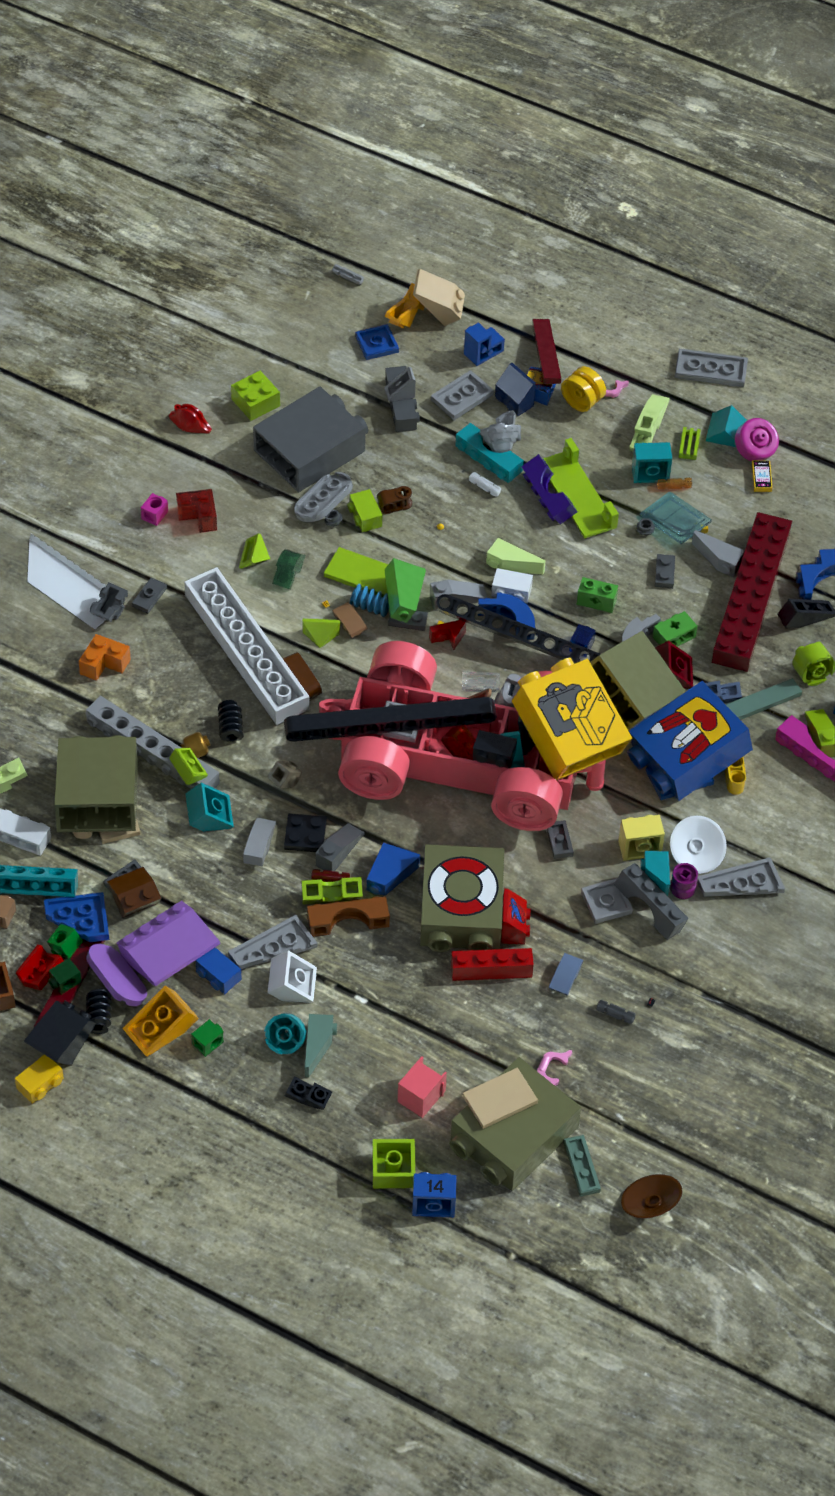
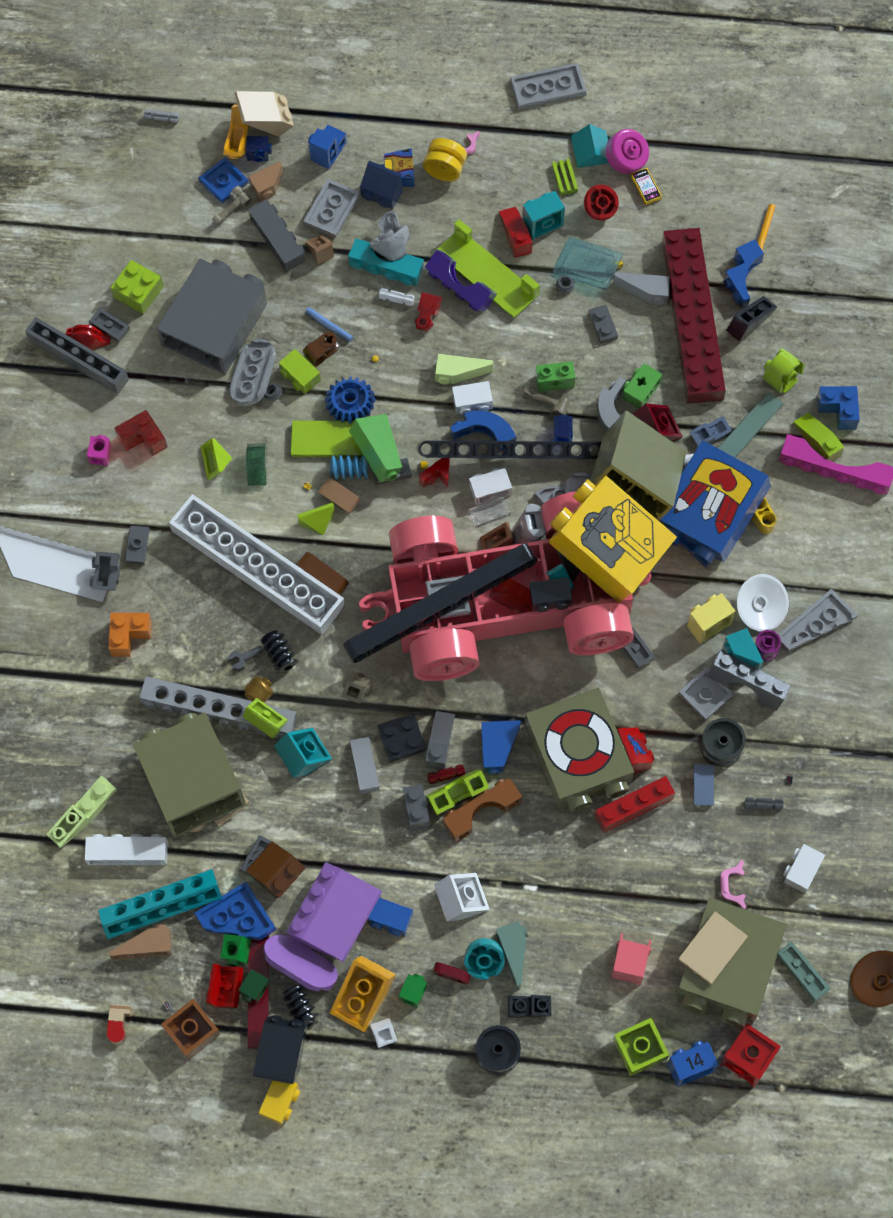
camera: 20 degrees left, 15 degrees up
light grey wing [228,915,318,969] -> none
light grey slope [384,367,416,402] -> none
light grey slope [430,580,488,611] -> none
dark red tile [532,319,562,384] -> none
yellowish green slope [629,394,670,452] -> none
clear orange axle [657,478,692,490] -> none
none -> dark grey brick [25,317,129,394]
none -> dark grey plate [89,308,130,342]
none -> dark tan brick [212,186,251,228]
none -> dark grey bar [227,645,264,671]
none -> clear blue brick [246,136,272,162]
none -> medium nougat slope [248,161,283,202]
none -> medium nougat slope [305,234,334,265]
none -> medium blue bar [305,307,353,342]
none -> blue gear [325,376,375,424]
none -> white slope [370,1018,397,1048]
none -> dark grey brick [403,784,430,831]
none -> red brick [415,292,443,332]
none -> dark red beam [432,962,471,985]
none -> white brick [469,468,512,505]
none -> black wheel [476,1025,521,1076]
none -> red slope [499,206,532,258]
none -> dark tan brick [522,386,570,419]
none -> red cone [584,184,619,221]
none -> pearl dark grey wheel [700,718,746,767]
none -> red bracket [720,1023,781,1088]
none -> white brick [783,844,825,894]

